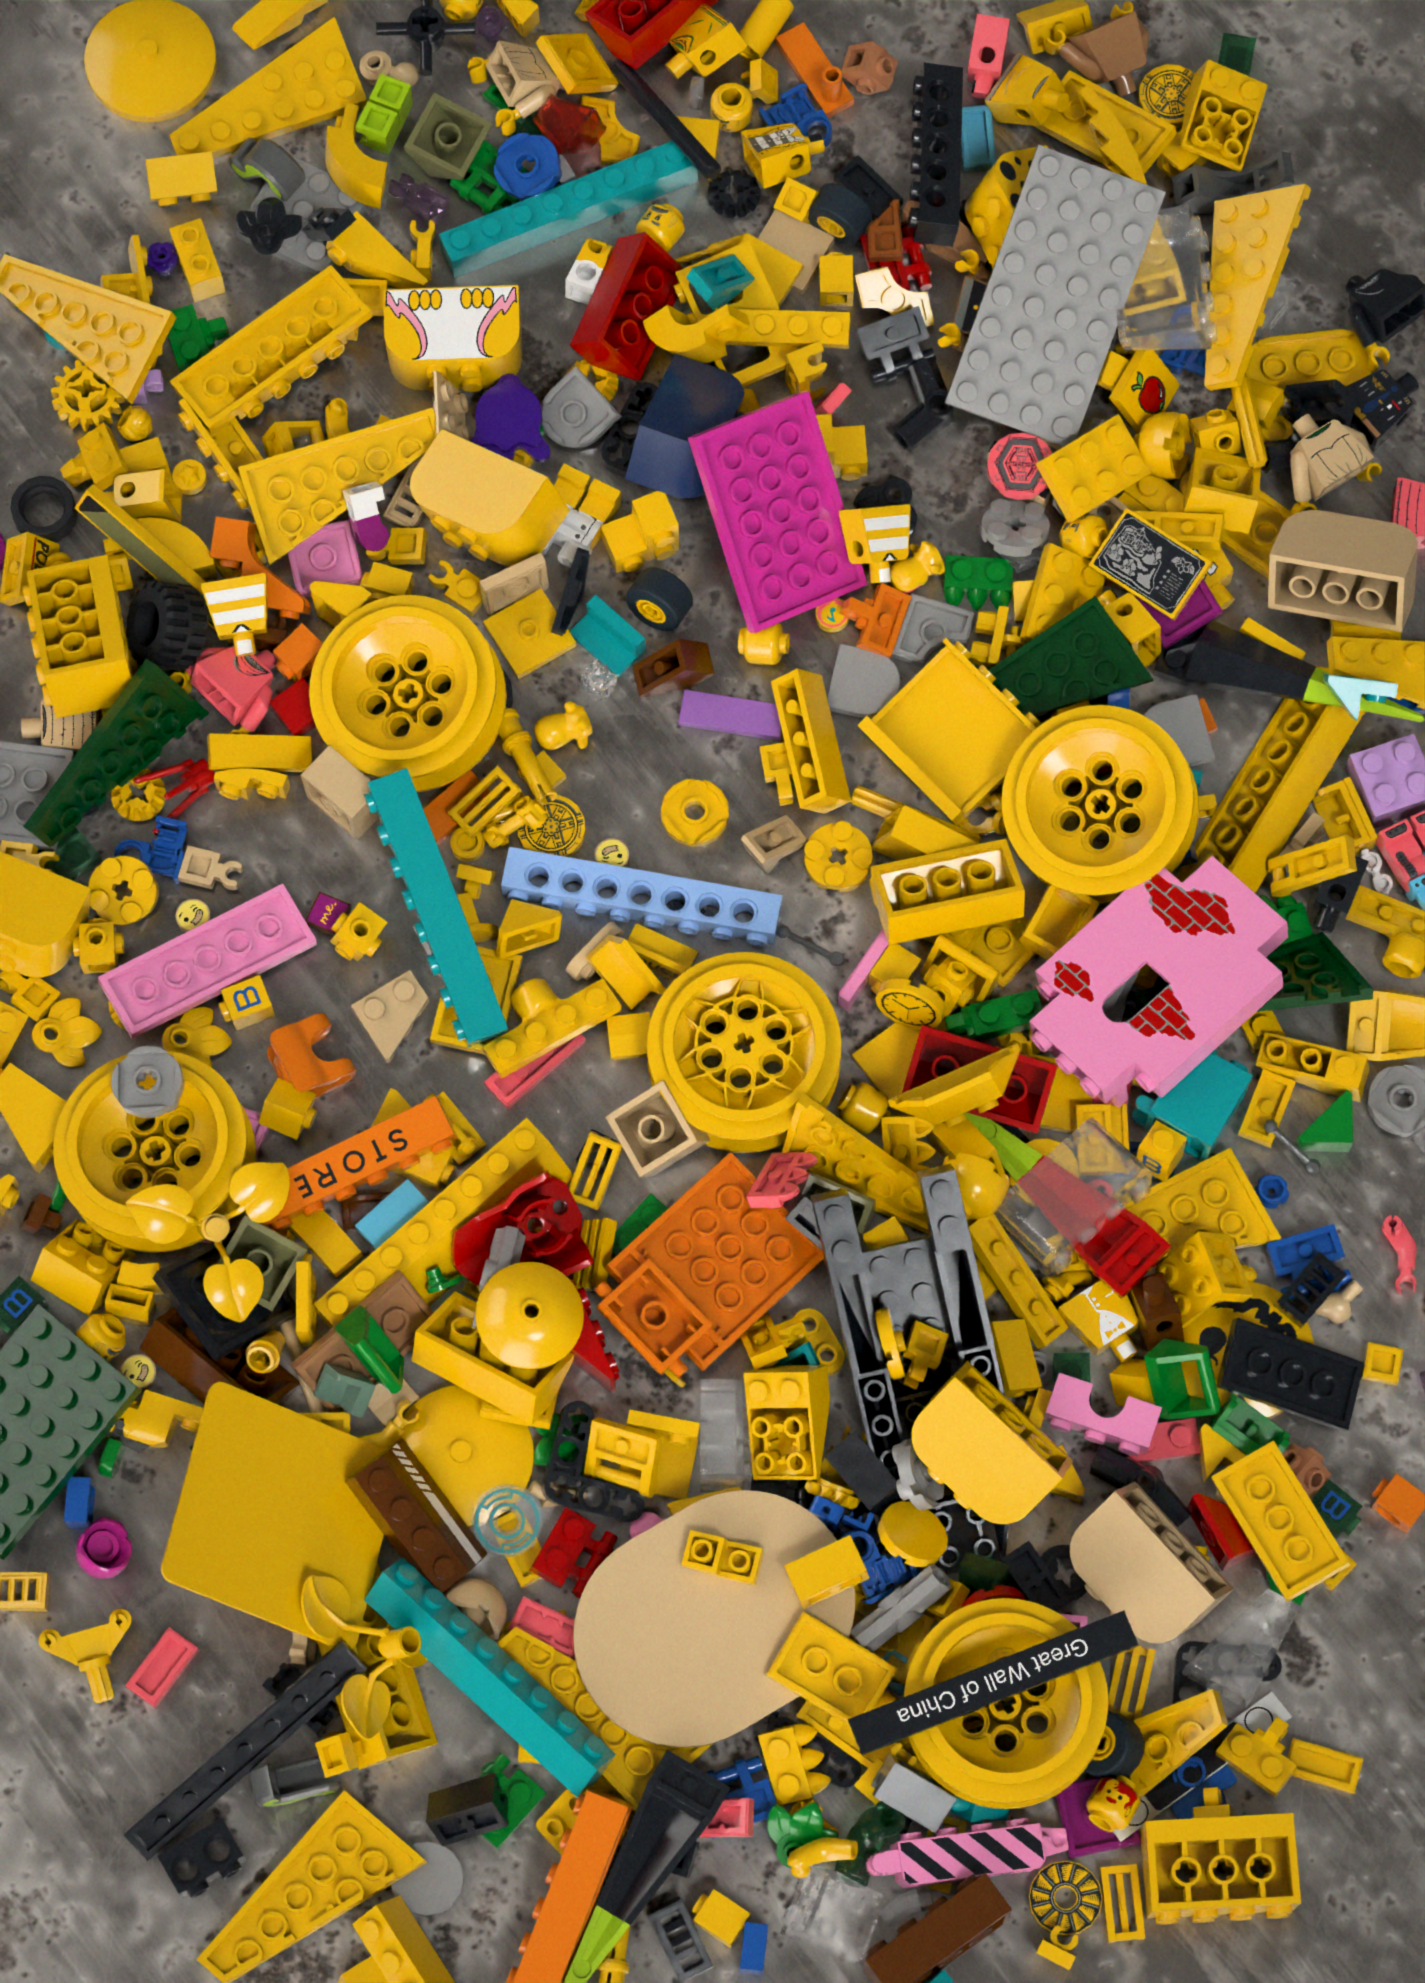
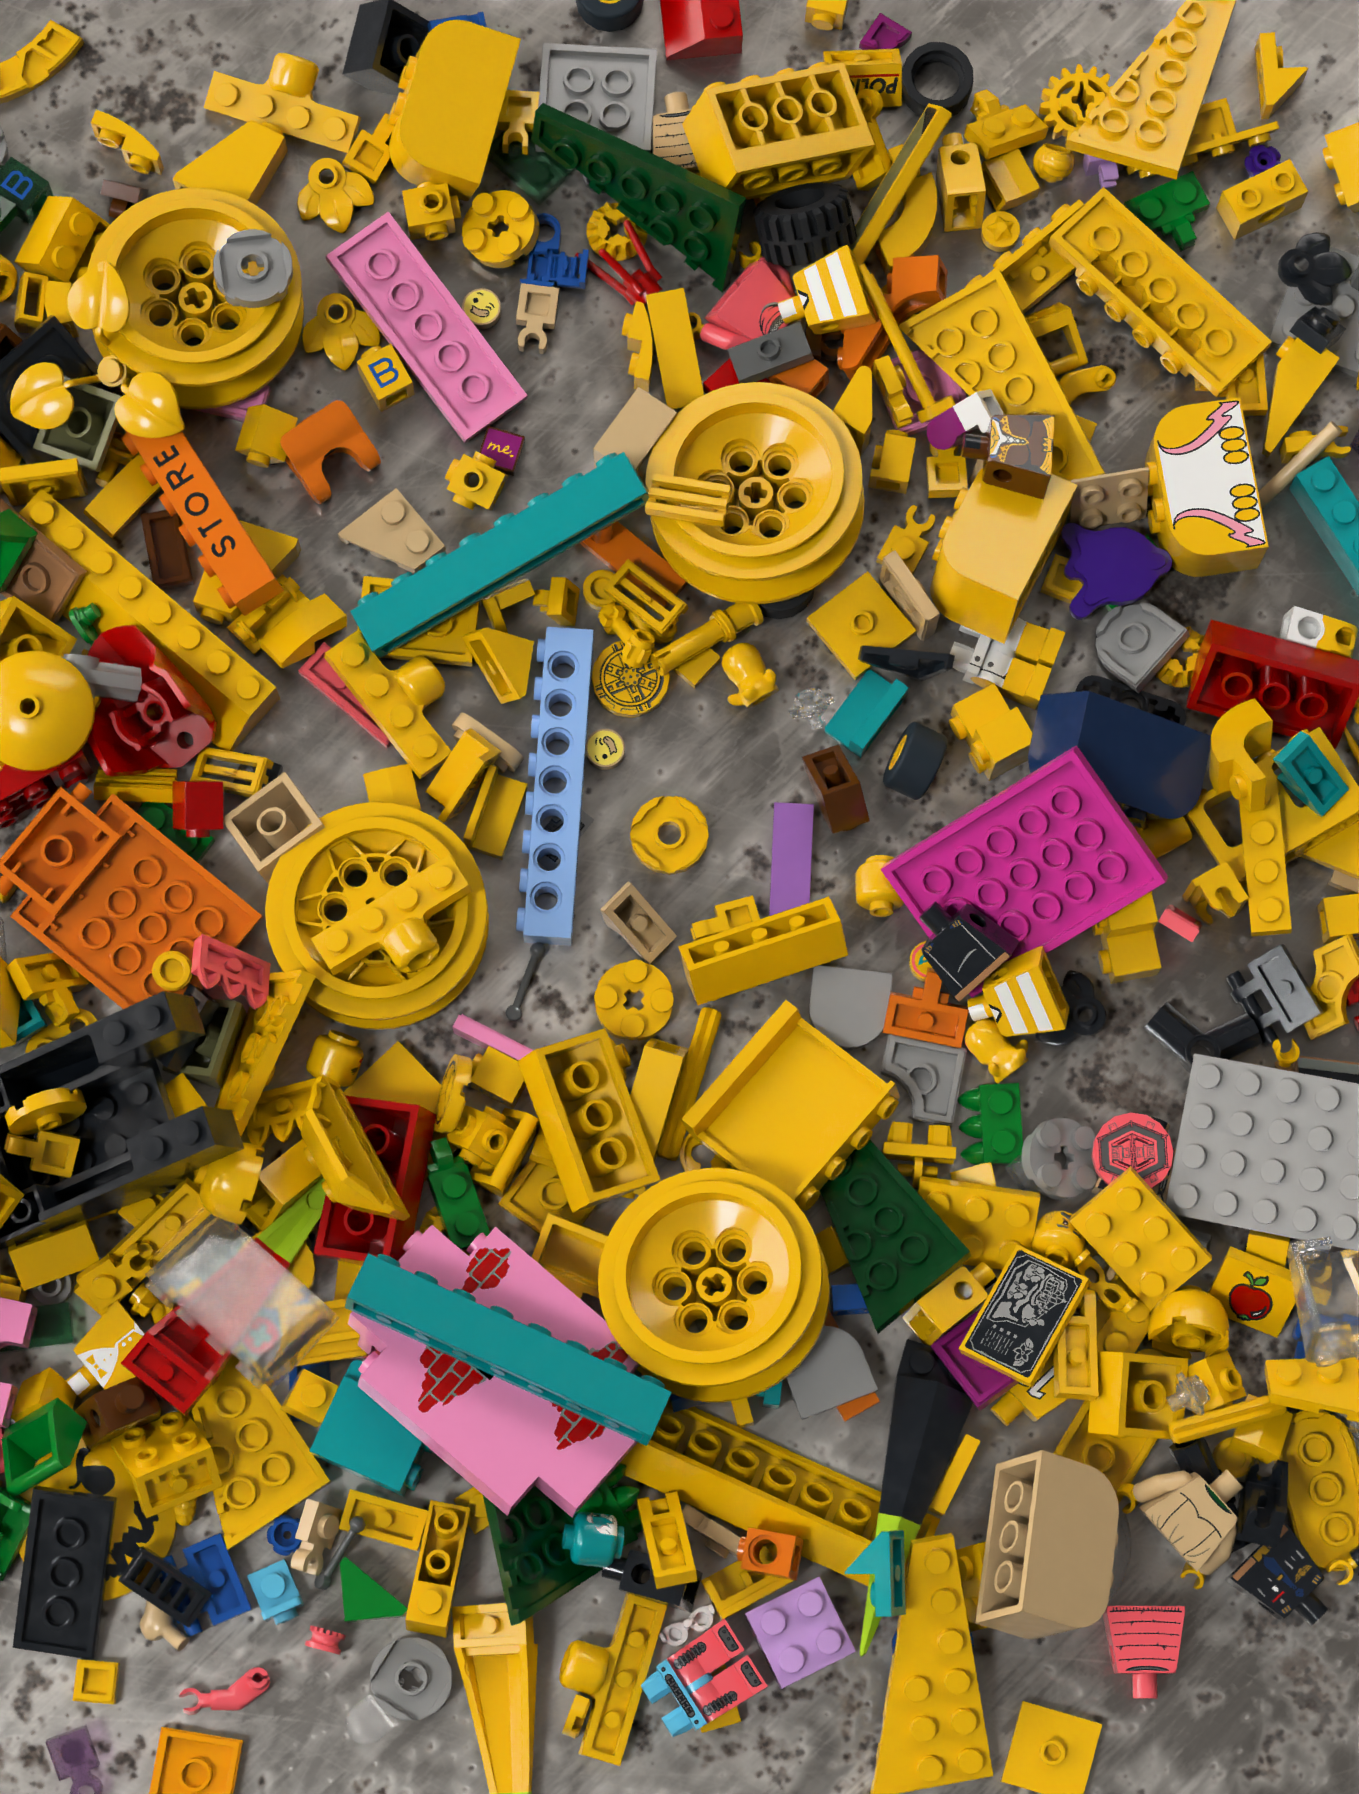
camera: 80 degrees right, 5 degrees up
medium azure tile [355,1179,429,1250] -> none
none -> yellow plate [76,1243,153,1311]
none -> yellow tile [152,951,193,992]
none -> red brick [173,781,223,837]
none -> medium azure bracket [247,1559,305,1625]
none -> yellow slope [260,593,347,669]
none -> tan plate [291,1499,343,1576]
none -> coral bush [305,1625,346,1655]
none -> yellow plate [311,855,472,976]
none -> teal brick [345,1253,672,1446]
none -> teal head [562,1512,624,1568]
none -> yellow tile [645,473,732,527]
none -> dark grey plate [727,321,814,383]
none -> orange brick [737,1527,804,1581]
none -> yellow piece [858,263,956,423]
none -> yellow plate [872,355,914,429]
none -> black torso [919,901,1019,1002]
none -> reddish brown torso [961,415,1055,499]
none -> yellow cap [1074,1249,1138,1314]
none -> clear plant [1166,1372,1210,1415]
none -> yellow slope [1254,32,1308,120]
none -> tan bar [1258,421,1342,509]

